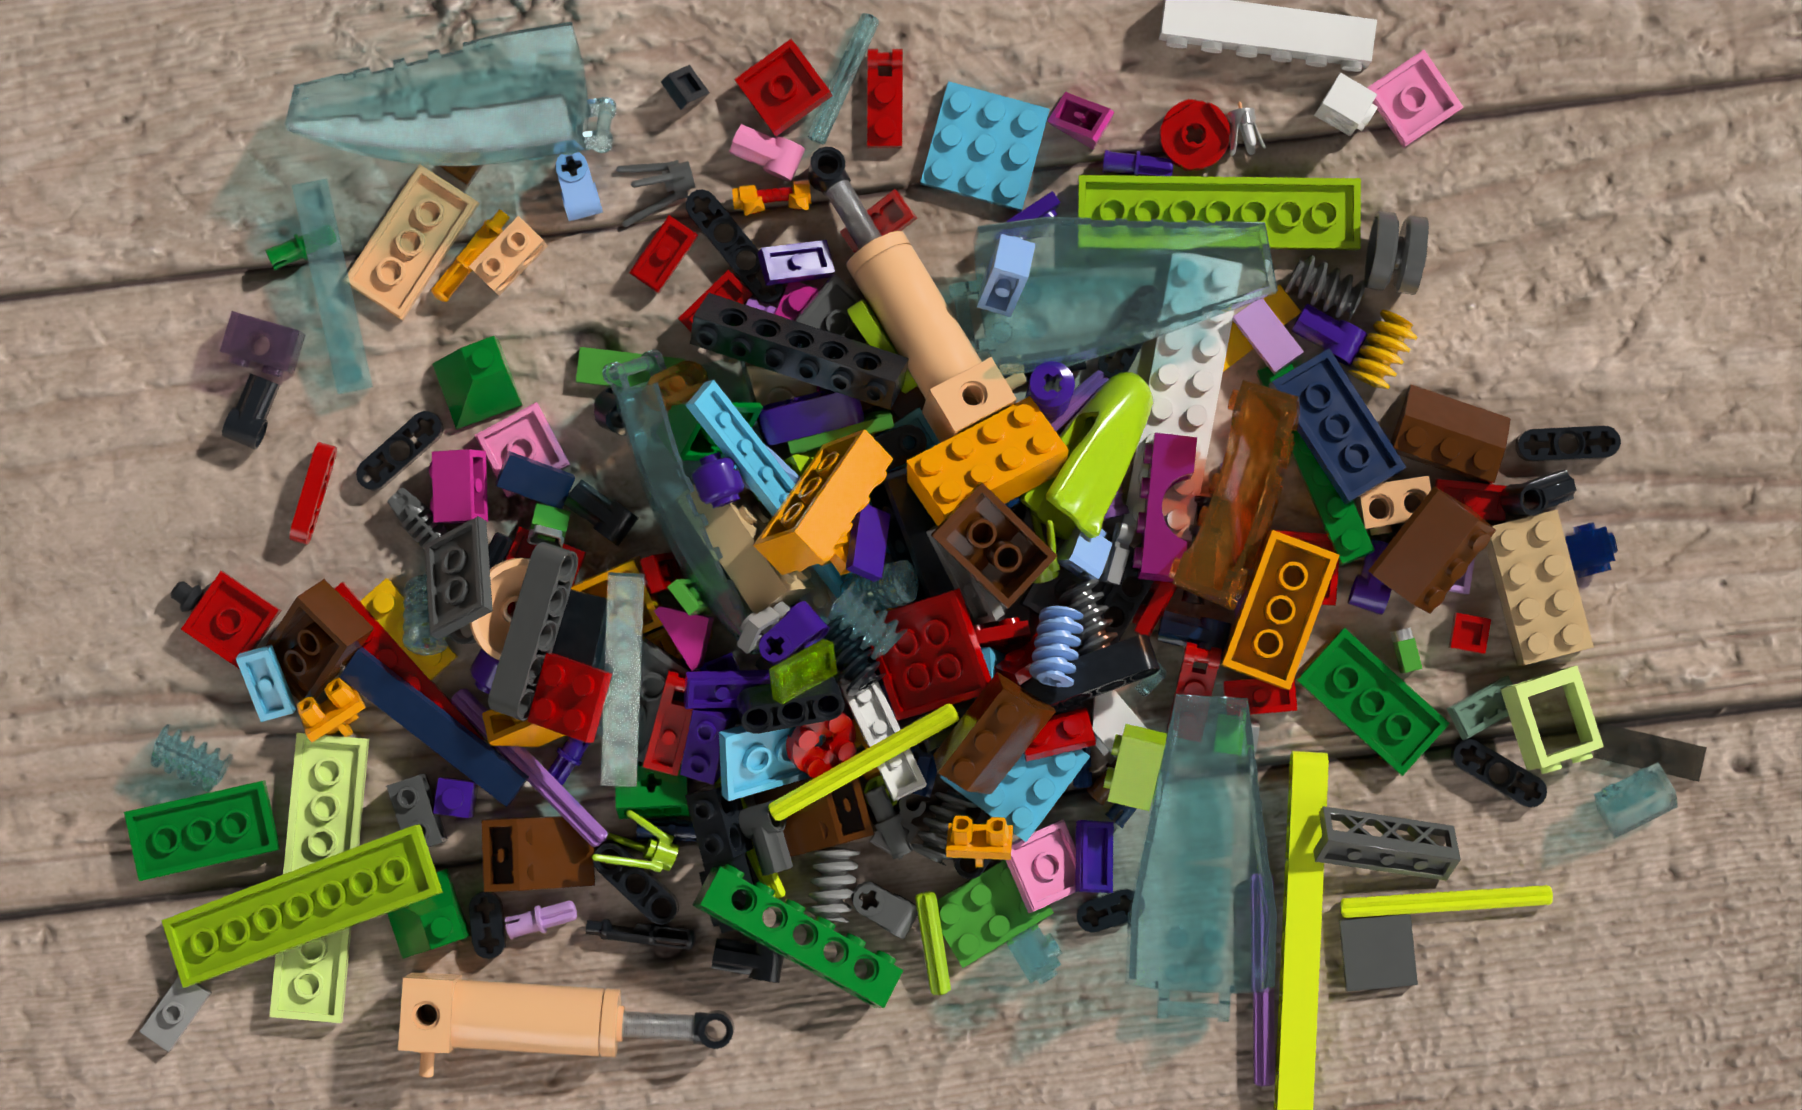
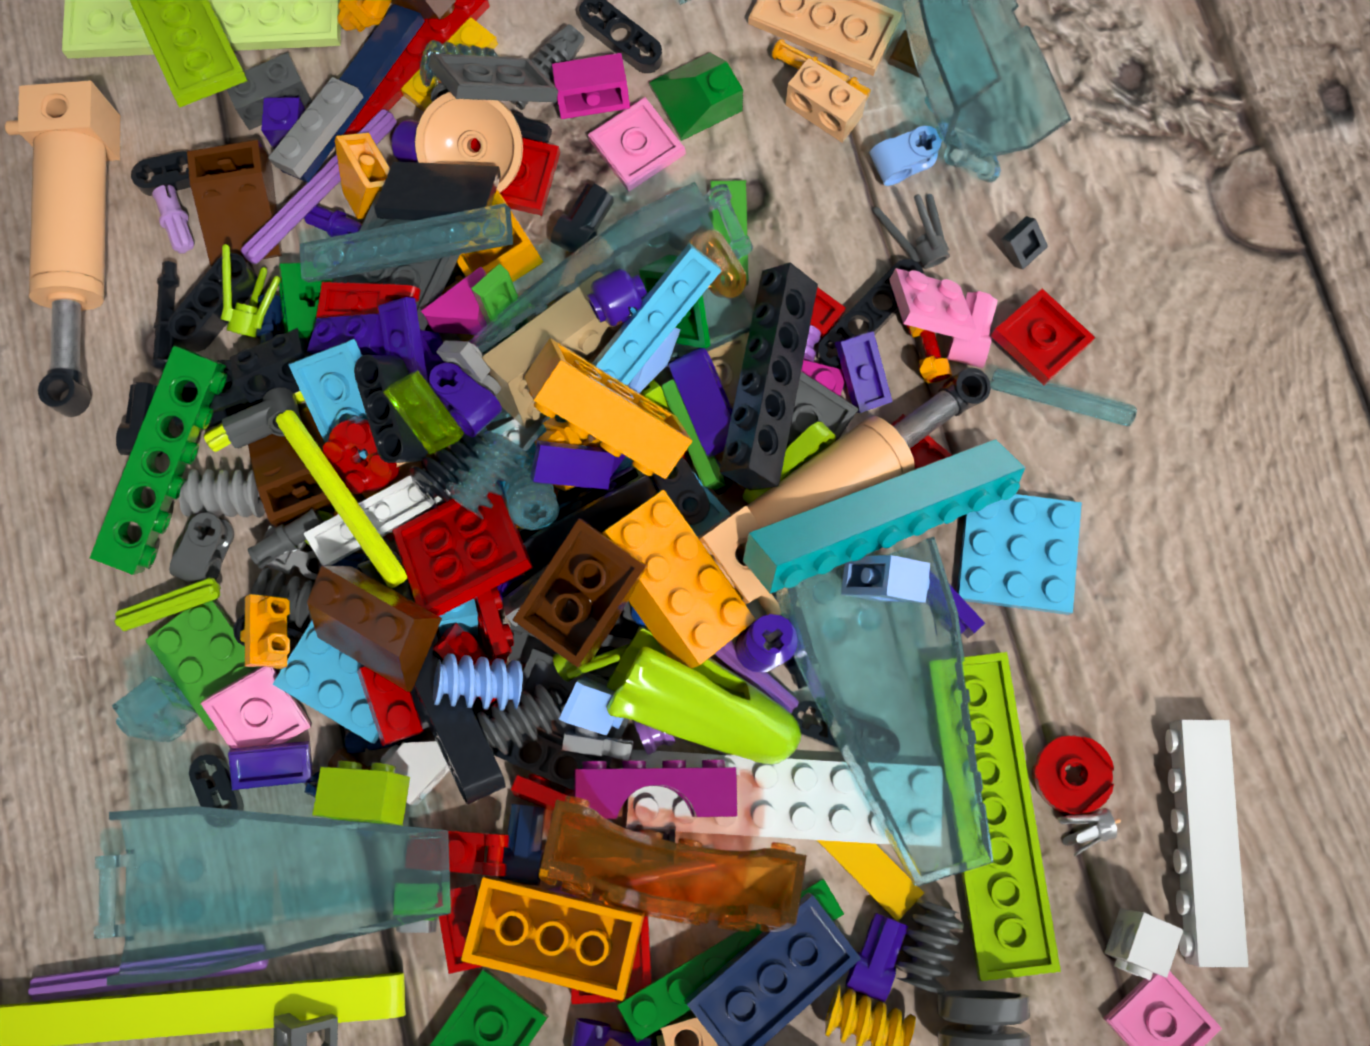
camera: 85 degrees right, 10 degrees down
green slope [387,868,470,959] -> none
dark grey beam [488,542,578,721] -> none
dark blue tile [495,451,575,509] -> none
bright green piece [527,503,571,548] -> none
red plate [527,653,613,743] -> none
red plate [629,215,699,294] -> none
red plate [640,552,684,594] -> none
red plate [867,49,903,148] -> none
dark pink slope [1047,92,1114,150] -> none
dark purple axle [1102,150,1173,176] -> none
clear light blue tile [1134,664,1168,697] -> none
lavender tile [1232,297,1304,375] -> none
none -> light grey plate [268,77,364,178]
none -> teal brick [743,439,1025,594]
none -> bright pink plate [889,268,977,341]

